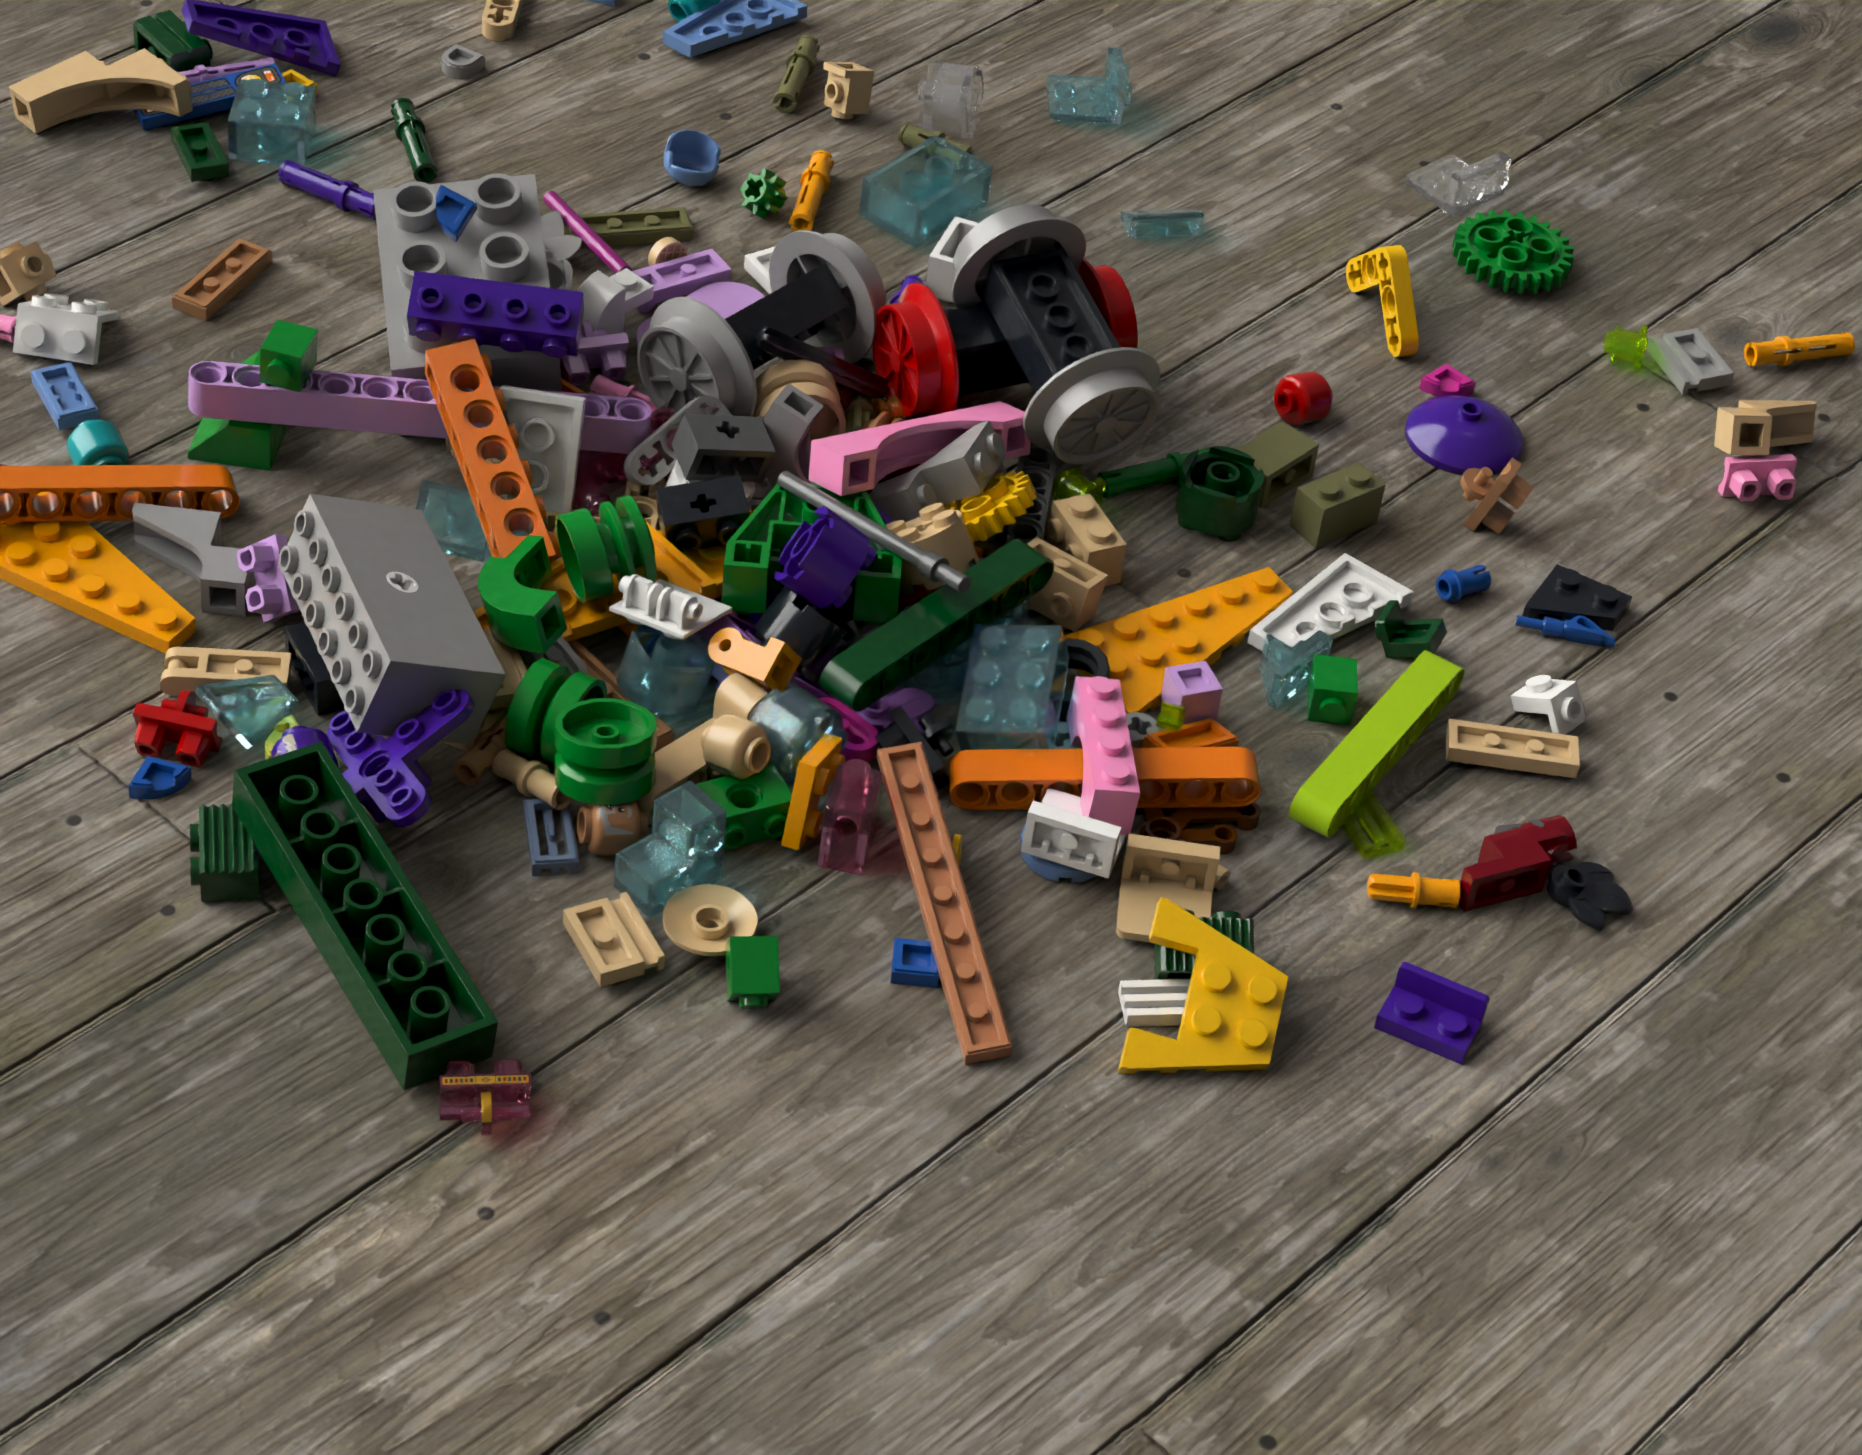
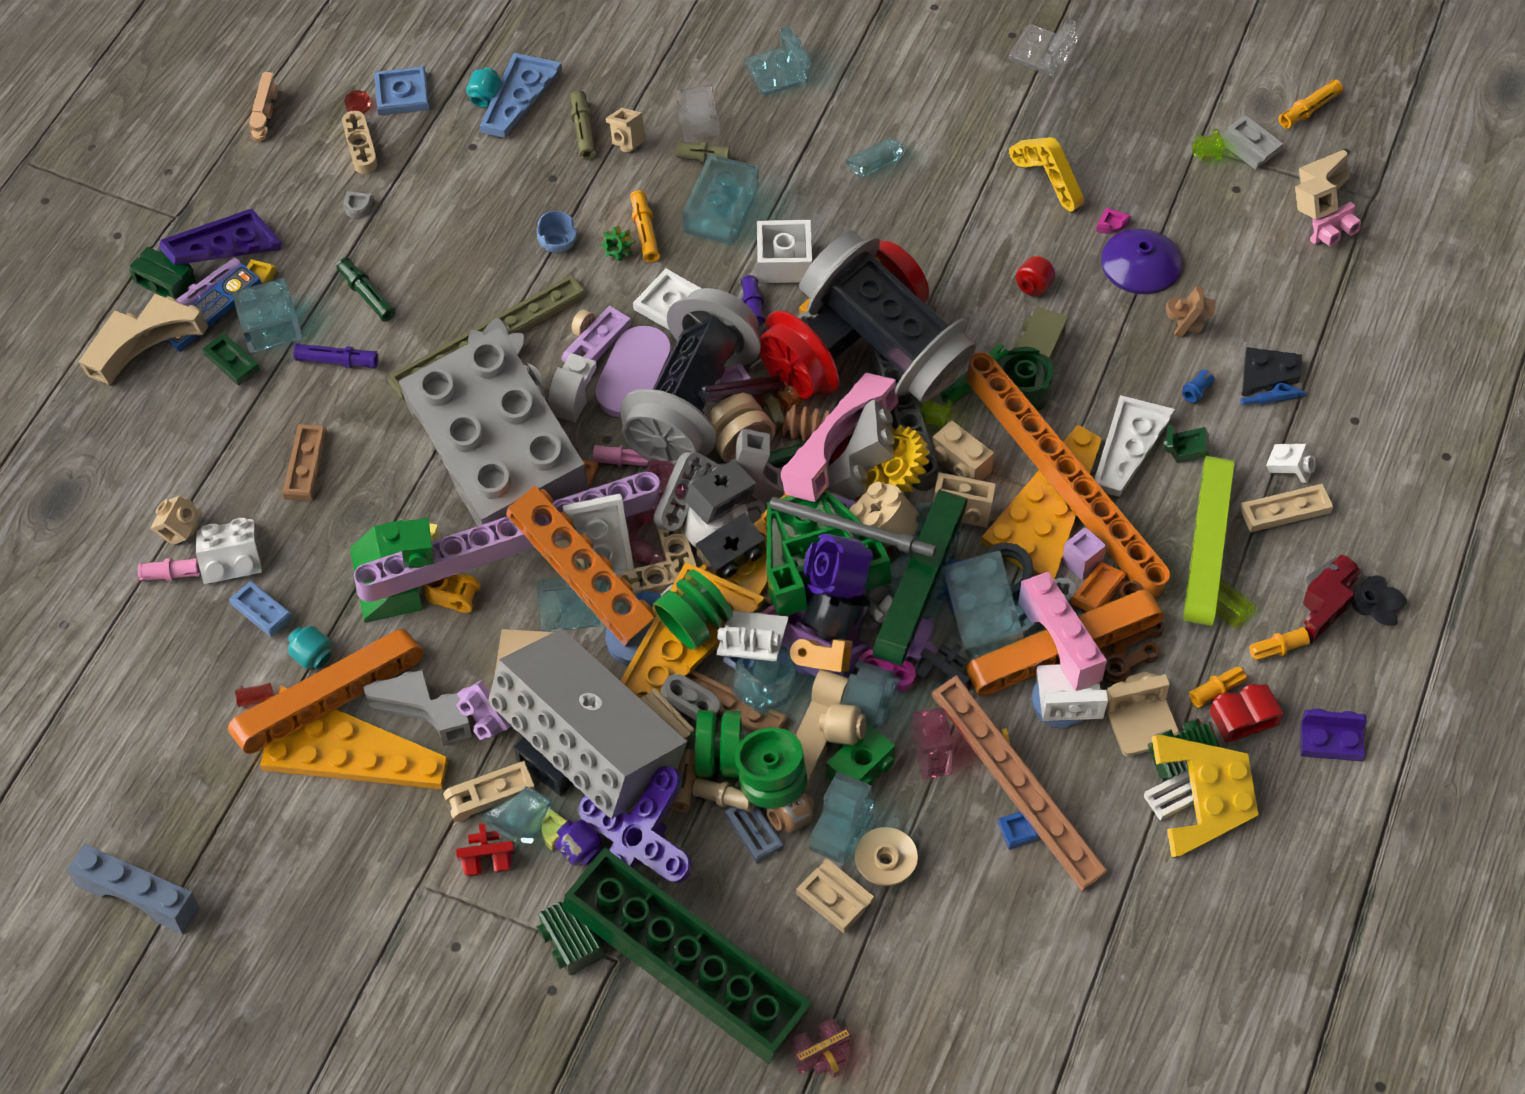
camera: 15 degrees left, 15 degrees up
blue tile [129,756,192,799] -> none
dark purple brick [407,271,584,358] -> none
blue tile [436,185,477,242] -> none
green arch [478,535,567,654] -> none
magenta bar [543,191,632,274] -> none
lavender hips [559,320,629,386] -> none
green brick [726,936,780,1009] -> none
light orange plate [781,733,845,850] -> none
clear neon green hand [1156,701,1186,732] -> none
clear light blue slope [1260,630,1333,709] -> none
olive brick [1290,462,1385,548] -> none
green brick [1307,654,1358,725] -> none
green gear [1452,210,1574,294] -> none
none -> light orange piece [423,574,481,613]
none -> orange beam [966,352,1170,598]
none -> light orange axle [1189,667,1247,708]
none -> red brick [1209,684,1284,742]

